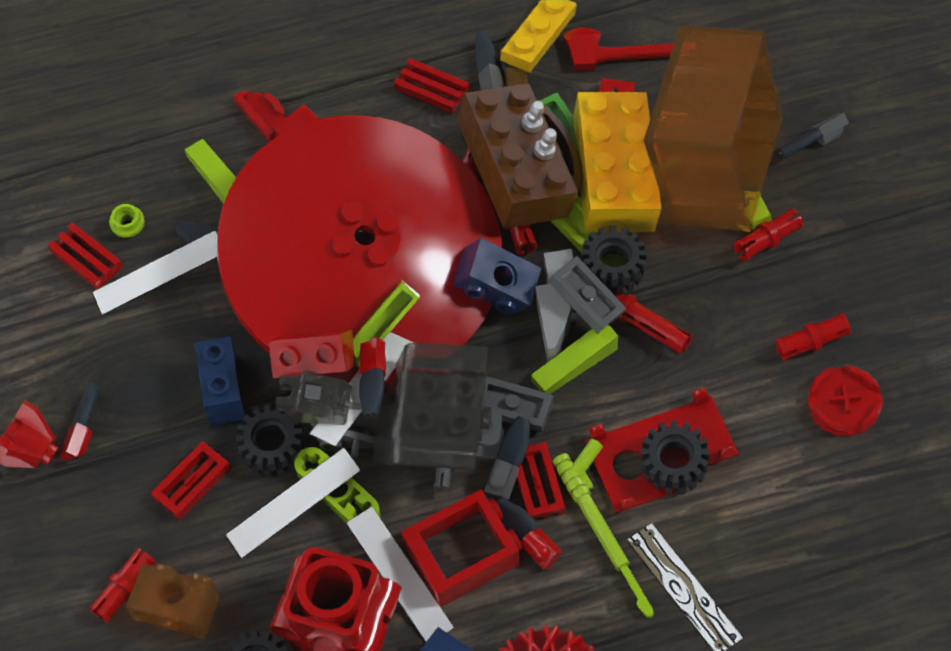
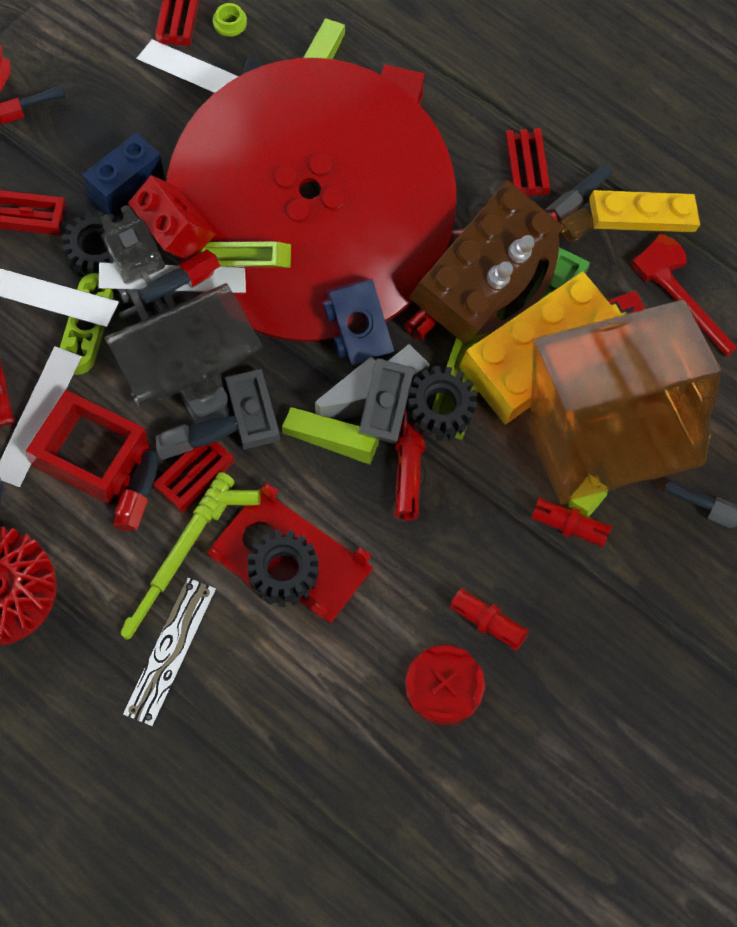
camera: 50 degrees right, 5 degrees up
red tile [233,90,285,143] -> none

